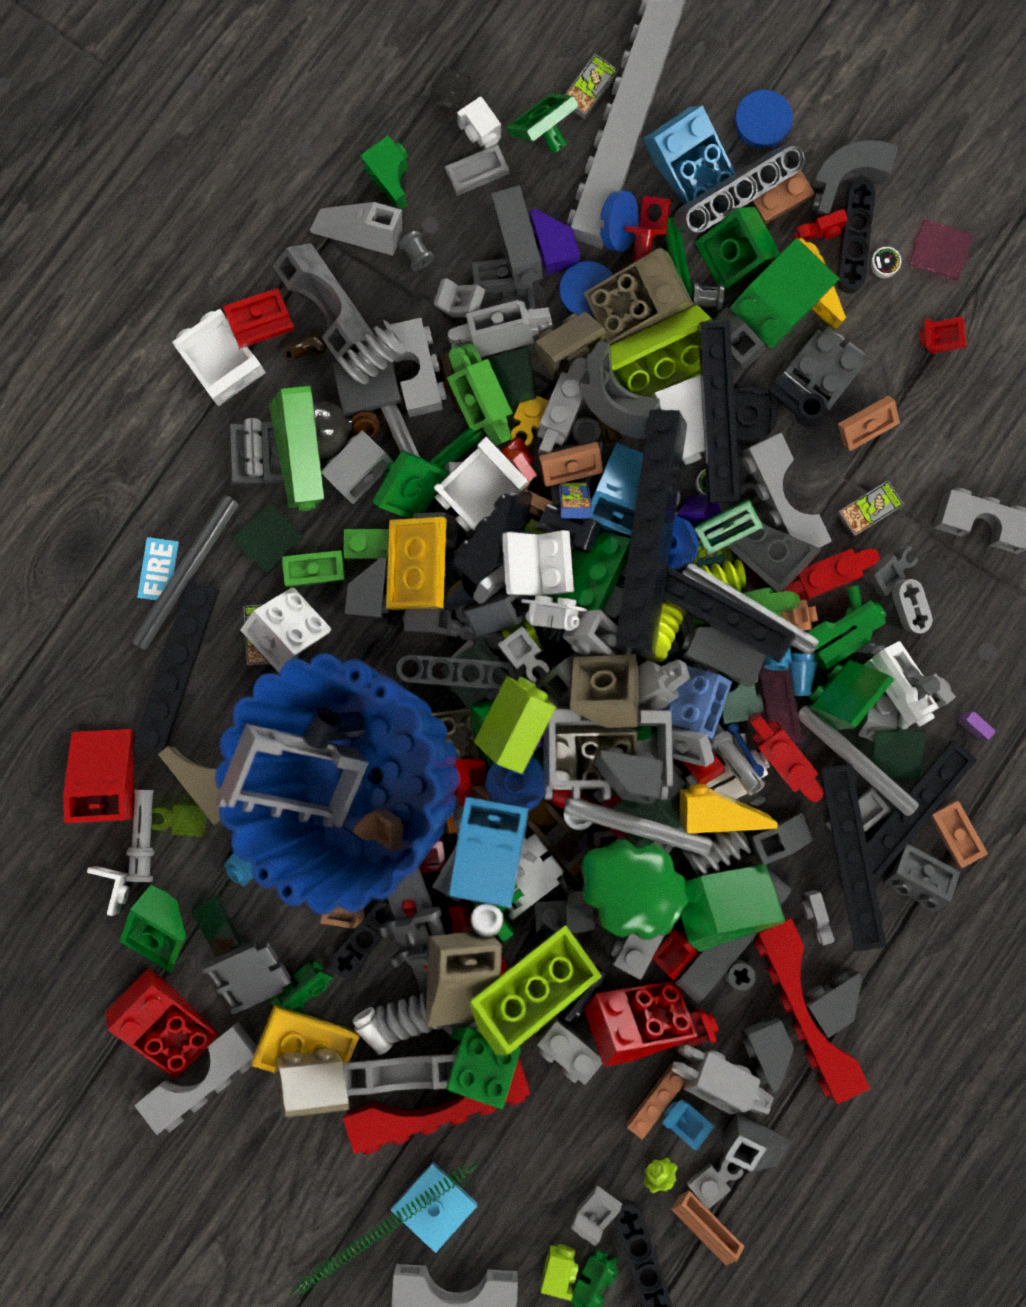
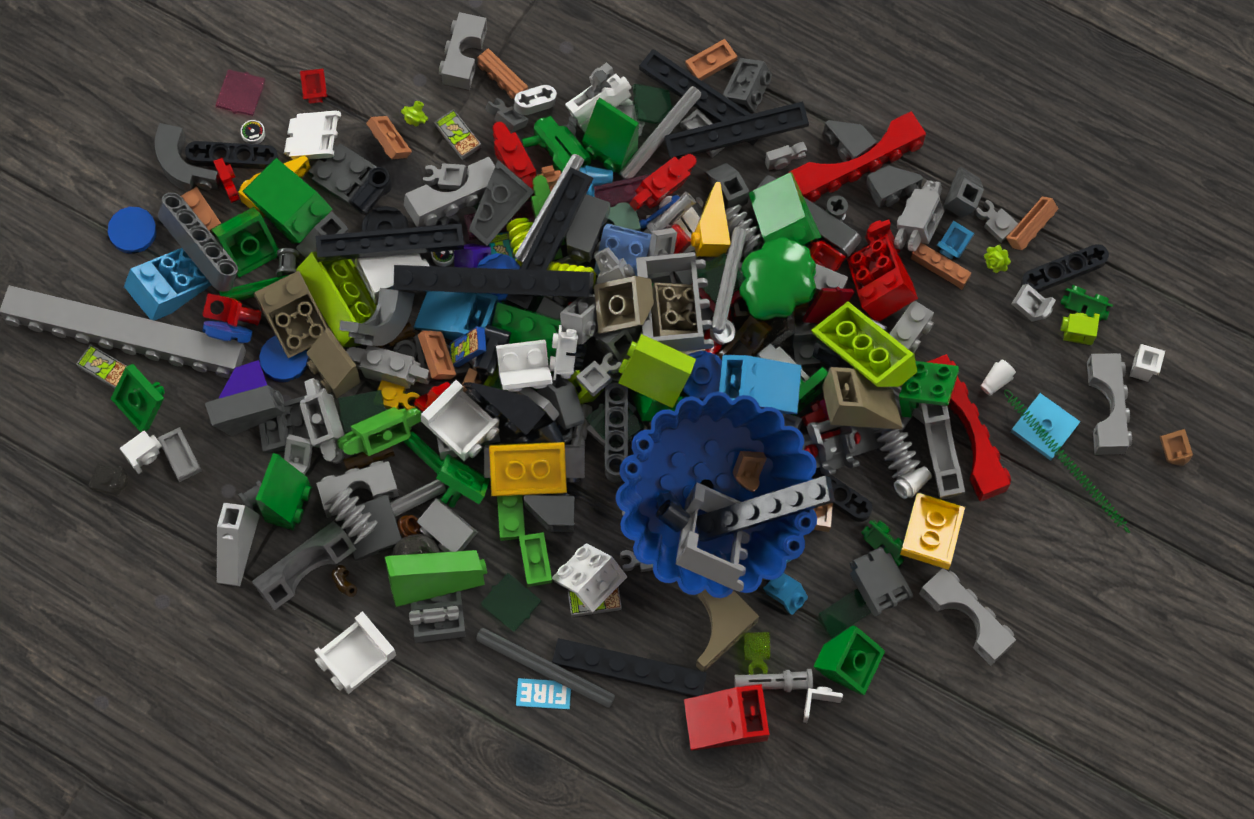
camera: 95 degrees left, 15 degrees down
red slope [105,968,219,1079] -> none
red plate [223,288,294,349] -> none
slope [275,1048,349,1117] -> none
green arch [360,135,408,210] -> none
white tile [471,904,503,937] -> none
dark grey slope [594,748,663,804] -> none
tile [695,499,763,554] -> none
medium lavender tile [956,712,995,740] -> none
none -> green slope [256,453,312,531]
none -> white plate [284,111,341,160]
none -> lime plant [401,101,428,127]
none -> light grey plate [423,163,467,190]
none -> nougat piece [477,48,528,99]
none -> plate [696,476,835,542]
none -> dark red piece [802,287,854,324]
none -> white cone [980,360,1016,396]

